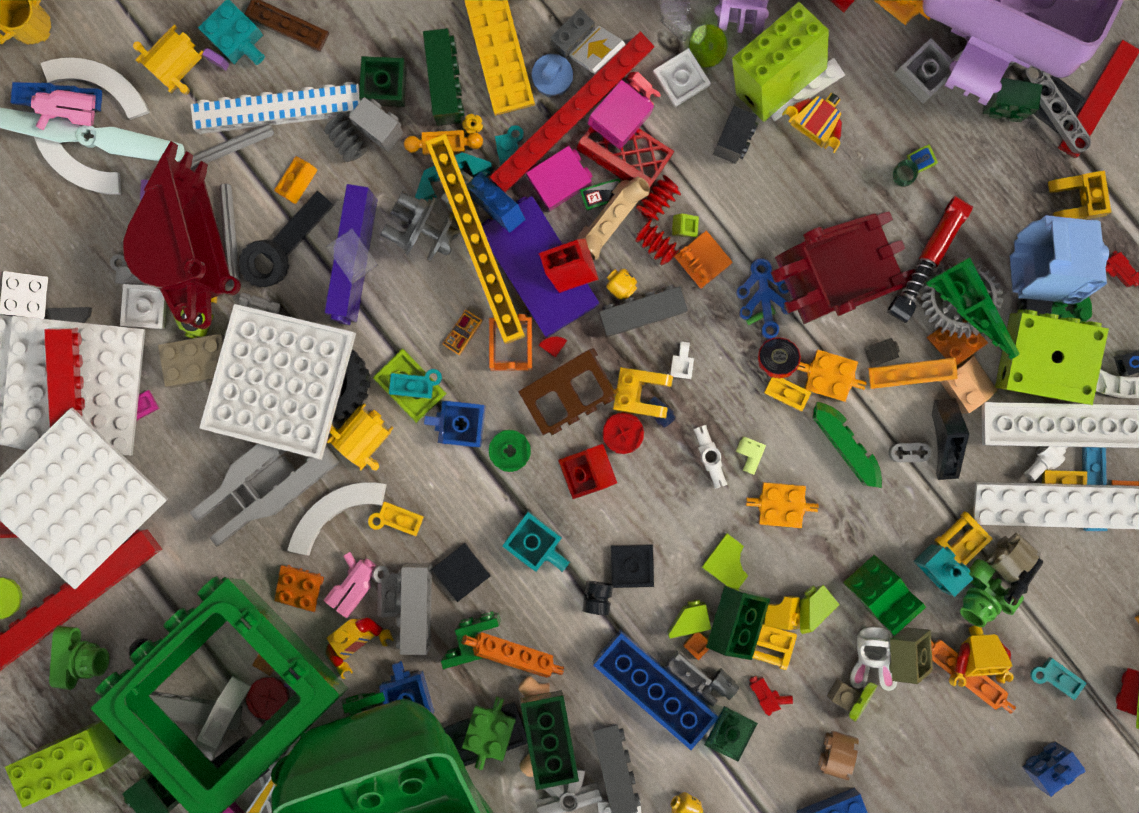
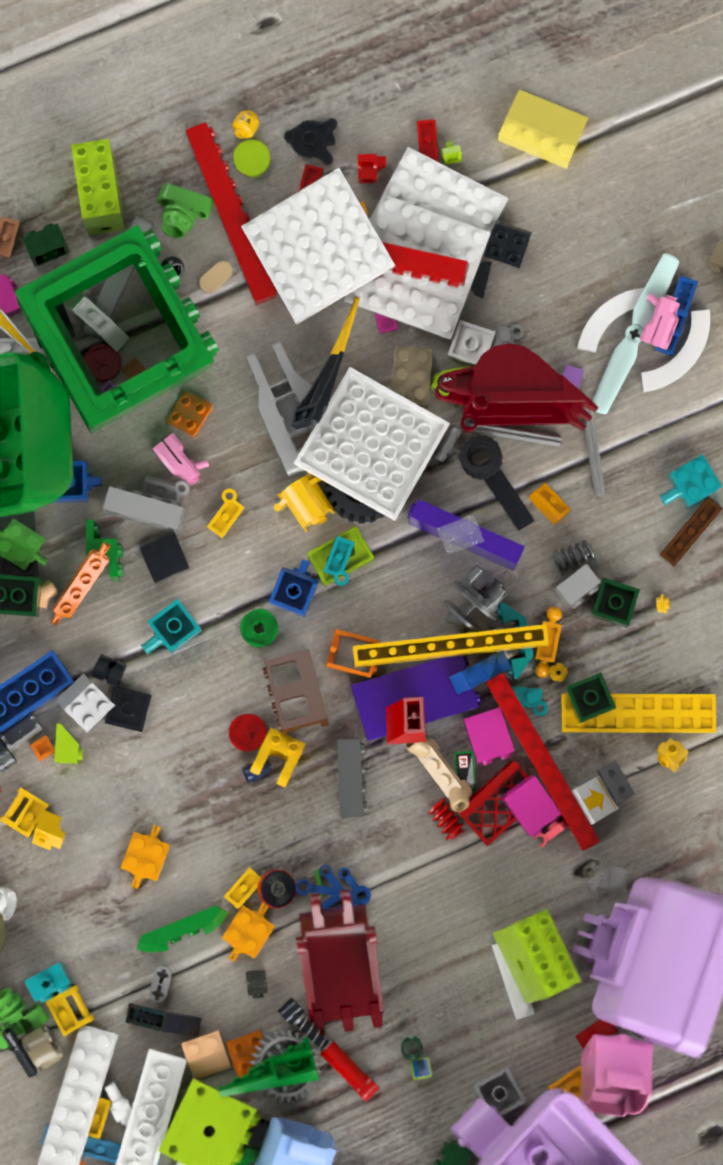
camera: 105 degrees right, 5 degrees down
yellow container [133,24,203,95] -> none
white brick [191,82,360,134] -> none
medium lavender tile [202,48,229,71] -> none
white tile [287,483,387,555] -> none
torso [325,617,394,679] -> none
green wing [341,692,385,715] -> none
dark green brick [423,28,465,126] -> none
slope [443,309,483,356] -> none
medium blue tile [532,54,573,97] -> none
red tile [538,336,568,358] -> none
red slope [558,444,617,499] -> none
yellow head [606,268,637,299] -> none
red piece [635,219,681,266] -> none
white plate [653,48,711,107] -> none
white plate [670,342,694,379] -> none
lime slope [672,213,699,237] -> none
orange hinge [674,230,733,289] -> none
clear neon green dish [688,24,728,68] -> none
white pin [693,425,727,489] -> none
lime tile [701,533,748,589] -> none
dark green brick [706,586,770,660] -> none
black brick [713,106,759,164] -> none
yellowish green piece [735,437,766,475] -> none
torso [782,93,842,153] -> none
lime slope [800,585,840,634] -> none
green bracket [843,555,926,636] -> none
light orange tile [868,358,958,389] -> none
none -> brick [55,673,115,732]
none -> tan tile [199,261,233,294]
none -> black plate [291,296,360,430]
none -> dark green brick [564,672,616,724]
none -> yellow plate [656,594,670,614]

